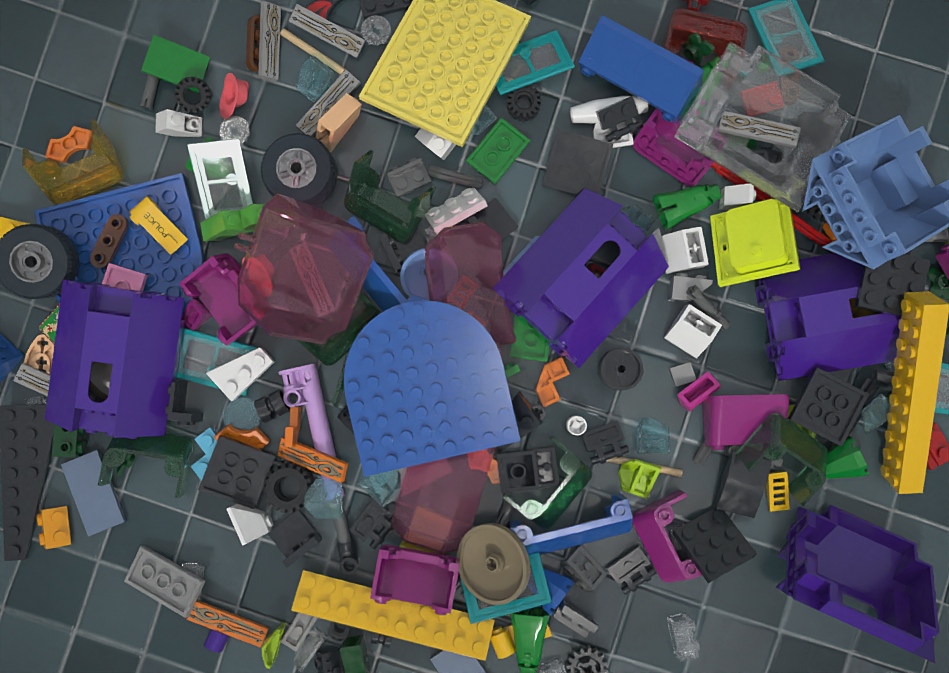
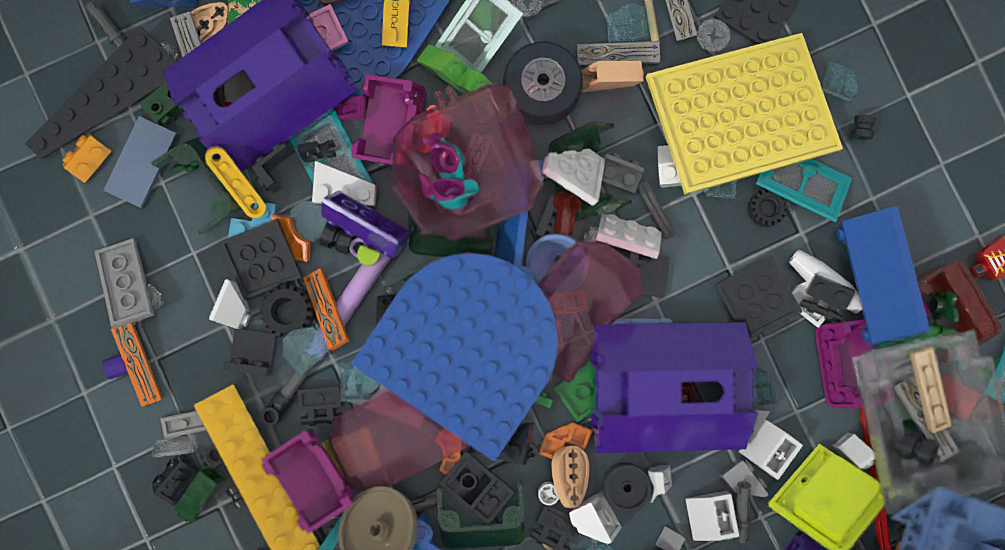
camera: 50 degrees right, 0 degrees up
lime slope [261,622,286,669] -> none
orange tile [284,407,302,447] -> none
green tile [466,117,531,185] -> none
green piece [653,184,722,230] -> none
none -> yellow plate [205,146,266,218]
none -> black plate [297,140,337,162]
none -> dark purple slope [321,190,411,258]
none -> lime brick [357,246,382,266]
none -> magenta hair [419,174,479,210]
none -> magenta hair [422,132,466,181]
none -> white plate [542,149,605,205]
none -> light nougat piece [551,446,589,508]
none -> clear red piece [553,191,582,235]
none -> white slope [569,491,622,544]
none -> white slope [648,465,672,503]
none -> black wheel [897,430,941,468]
none -> tan tile [909,345,952,433]

